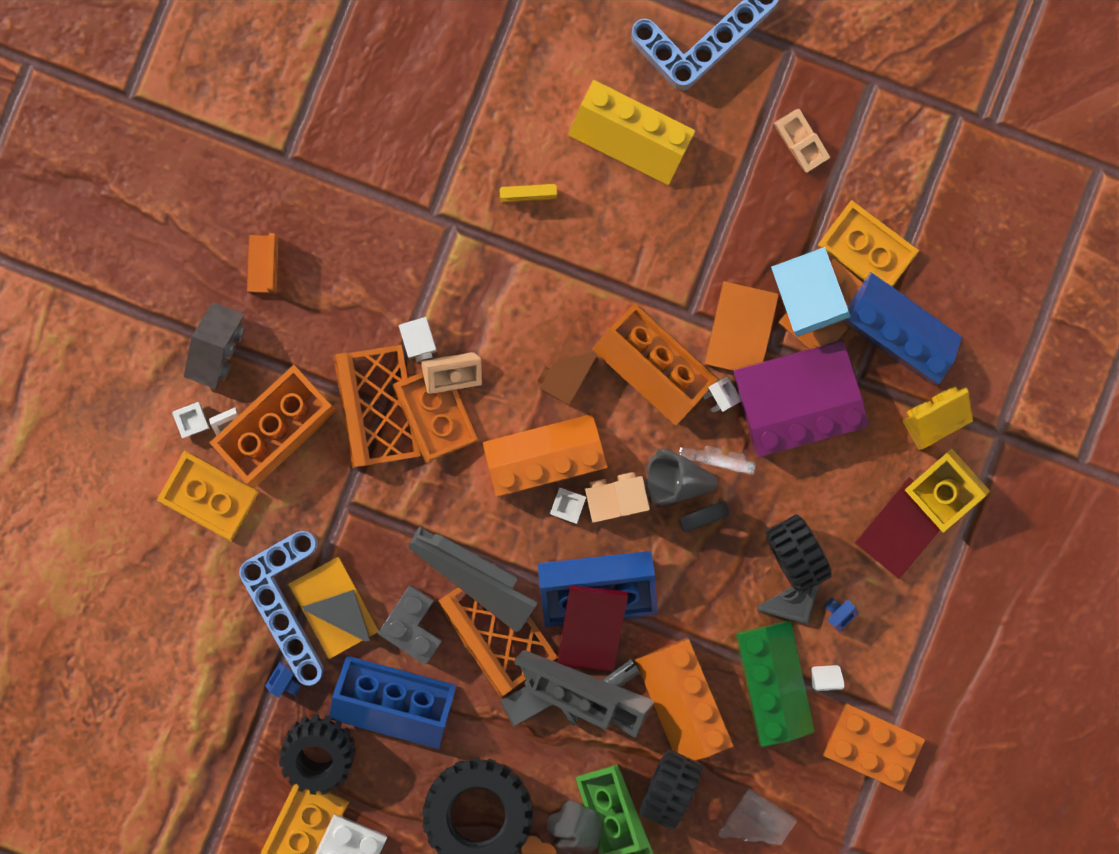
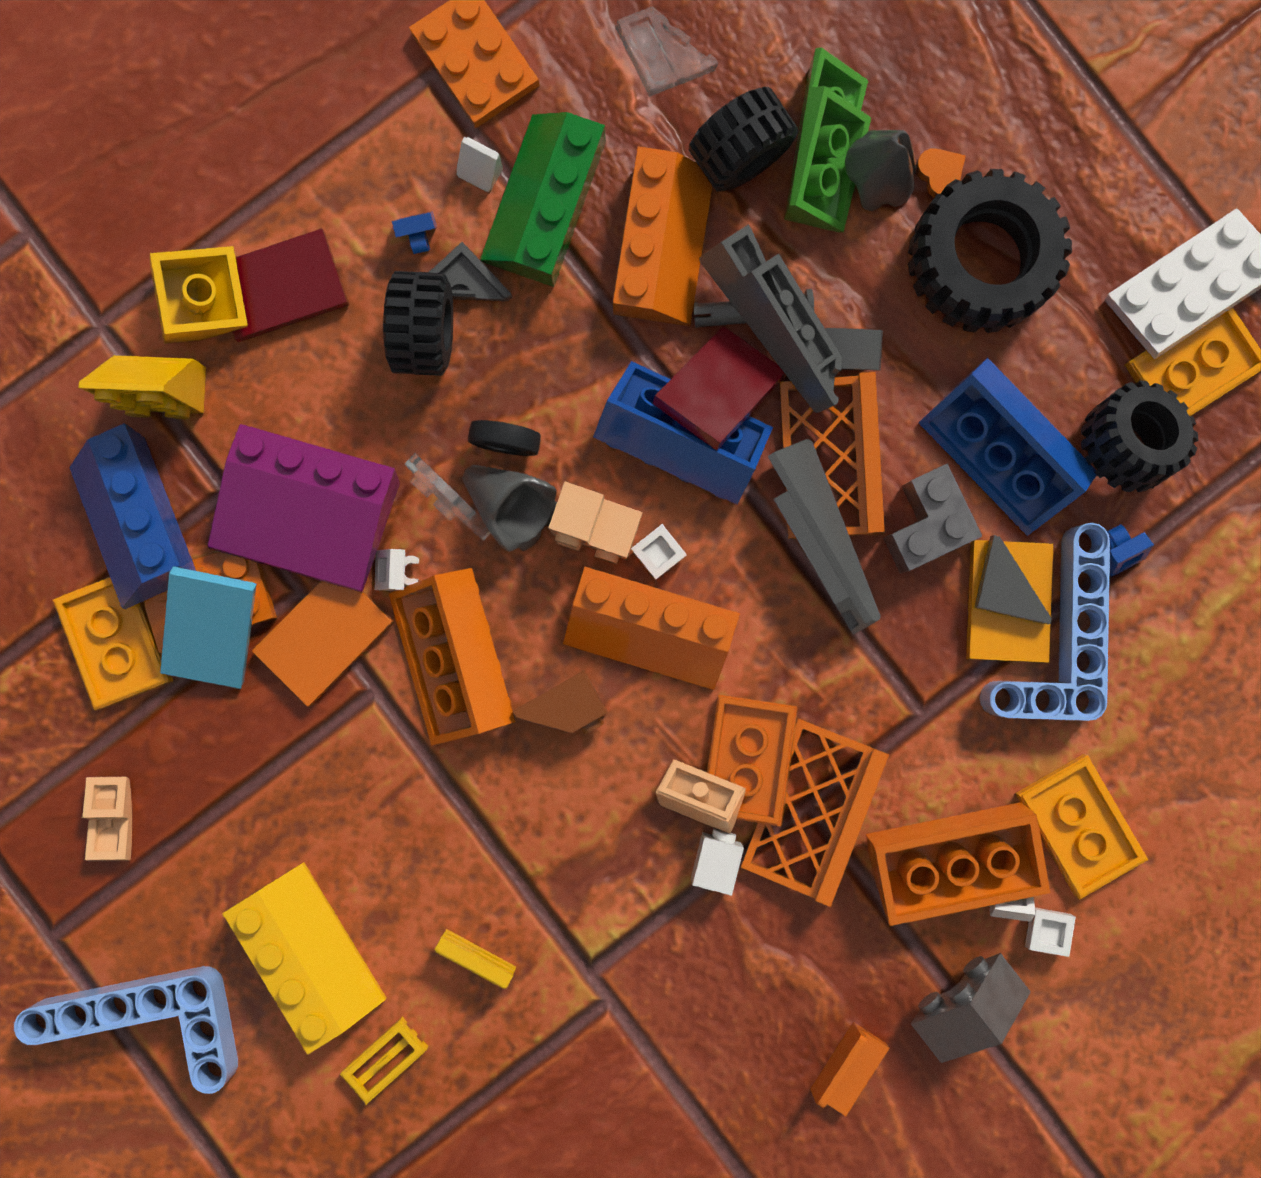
camera: 150 degrees left, 0 degrees up
none -> yellow tile [340,1016,429,1105]

